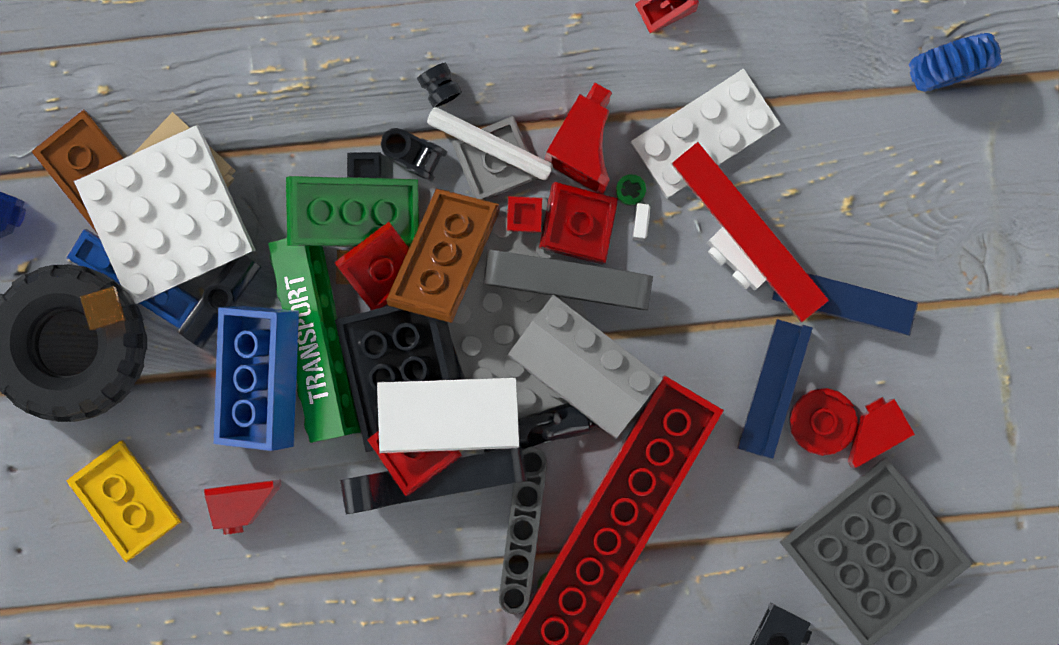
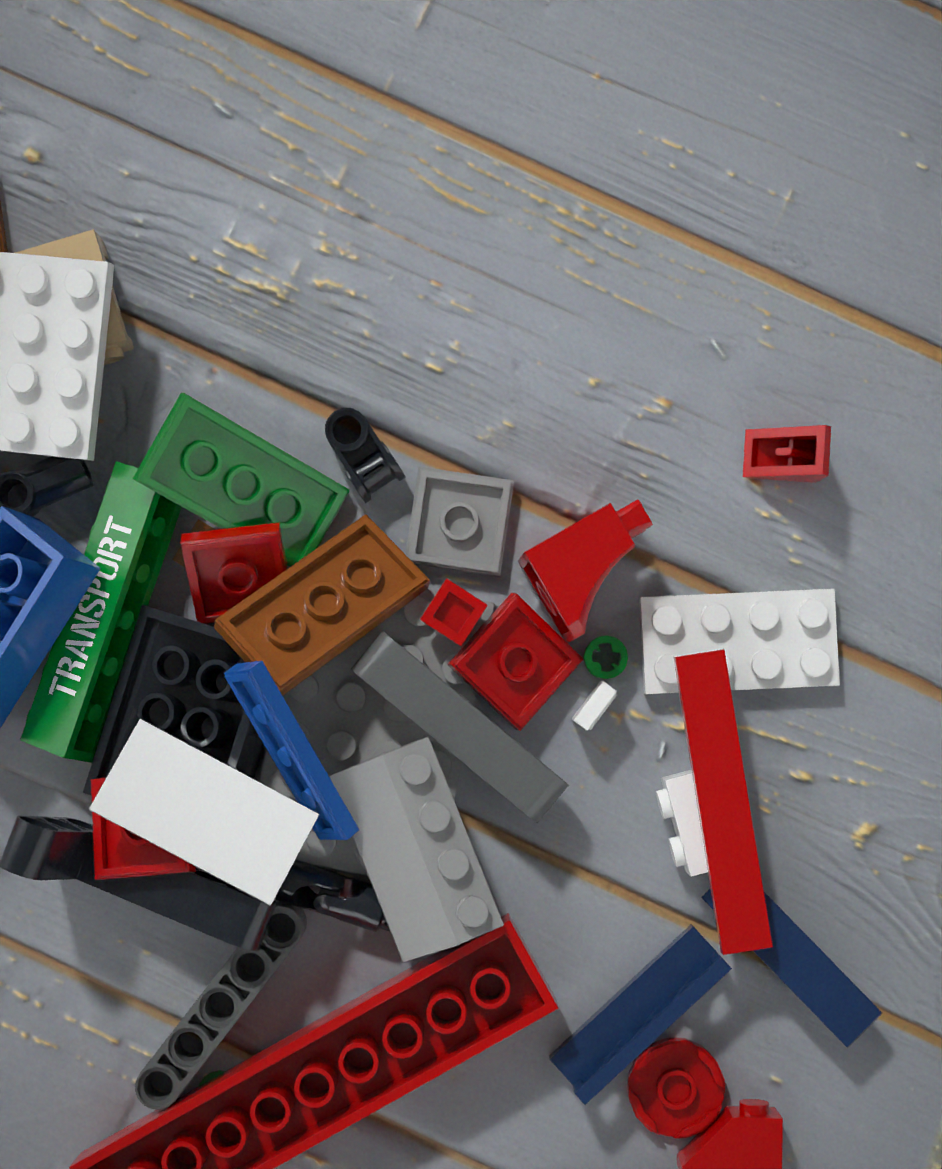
camera: 30 degrees right, 0 degrees up
black tile [347,152,382,178] -> none
black wheel [417,62,462,108] -> none
white axle [427,108,553,180] -> none
none -> blue tile [224,661,359,840]

